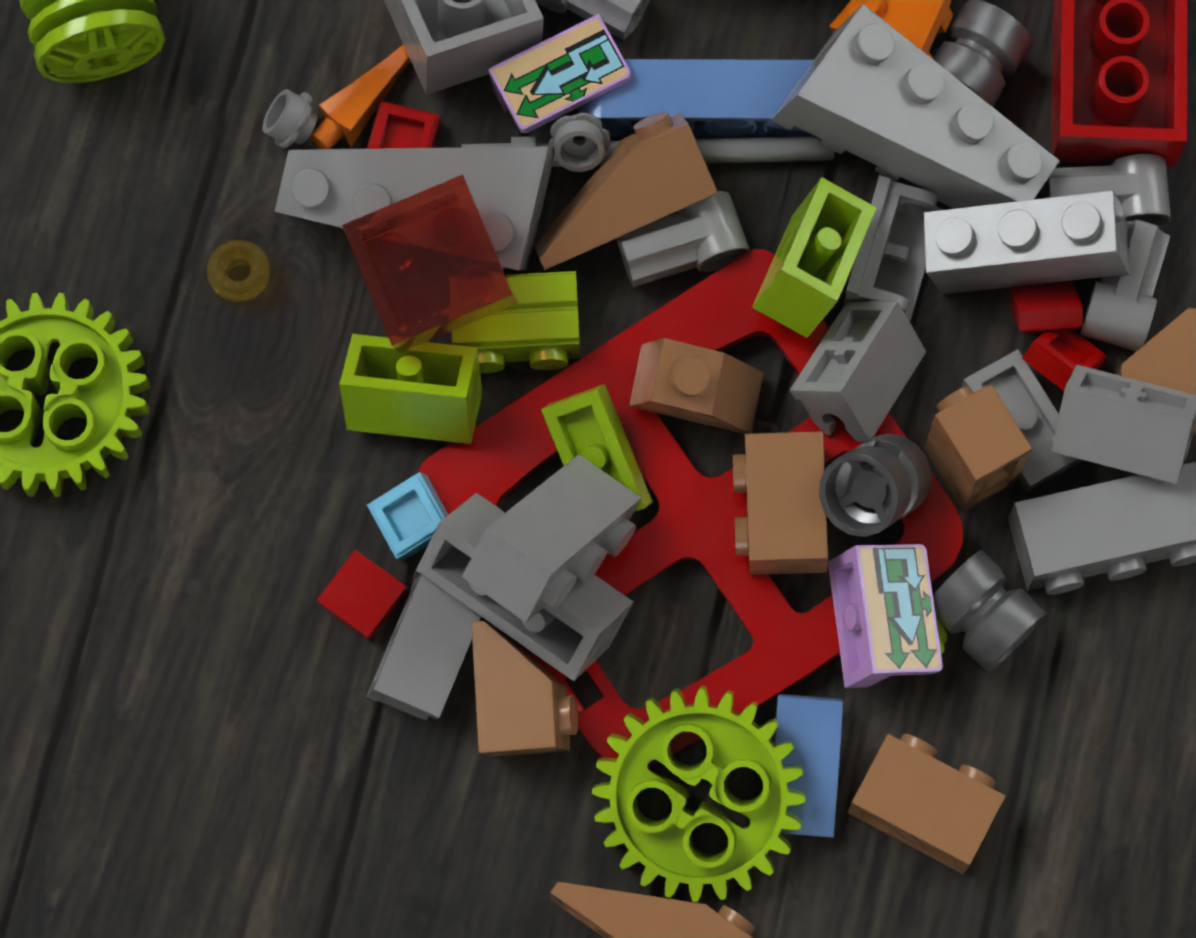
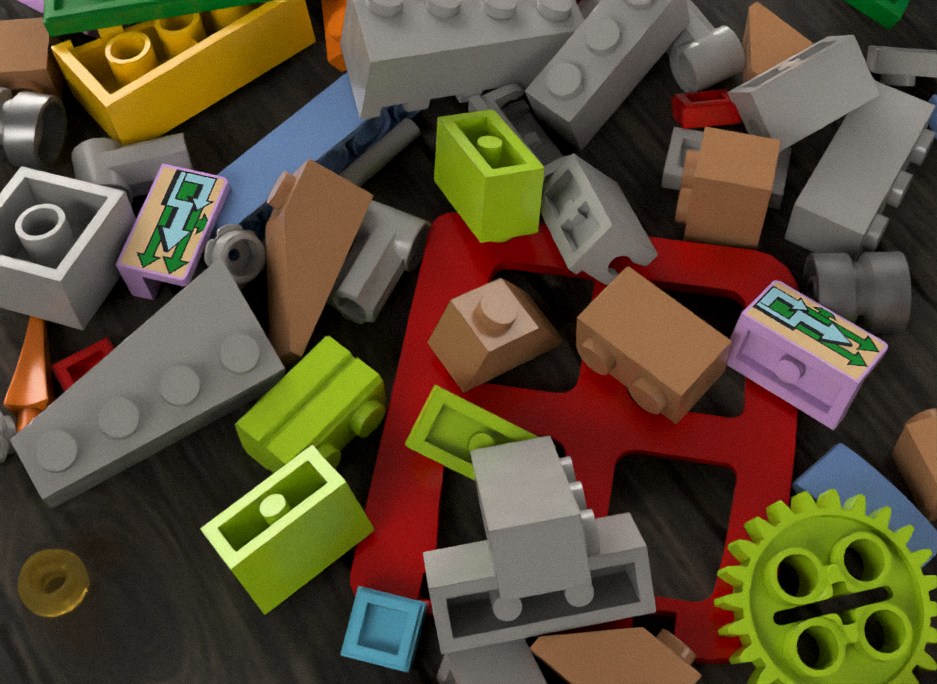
camera: 45 degrees left, 15 degrees down
clear red piece [342,174,518,353] -> none
flat silver wheel [819,434,932,537] -> none
red tile [1009,281,1083,333] -> none

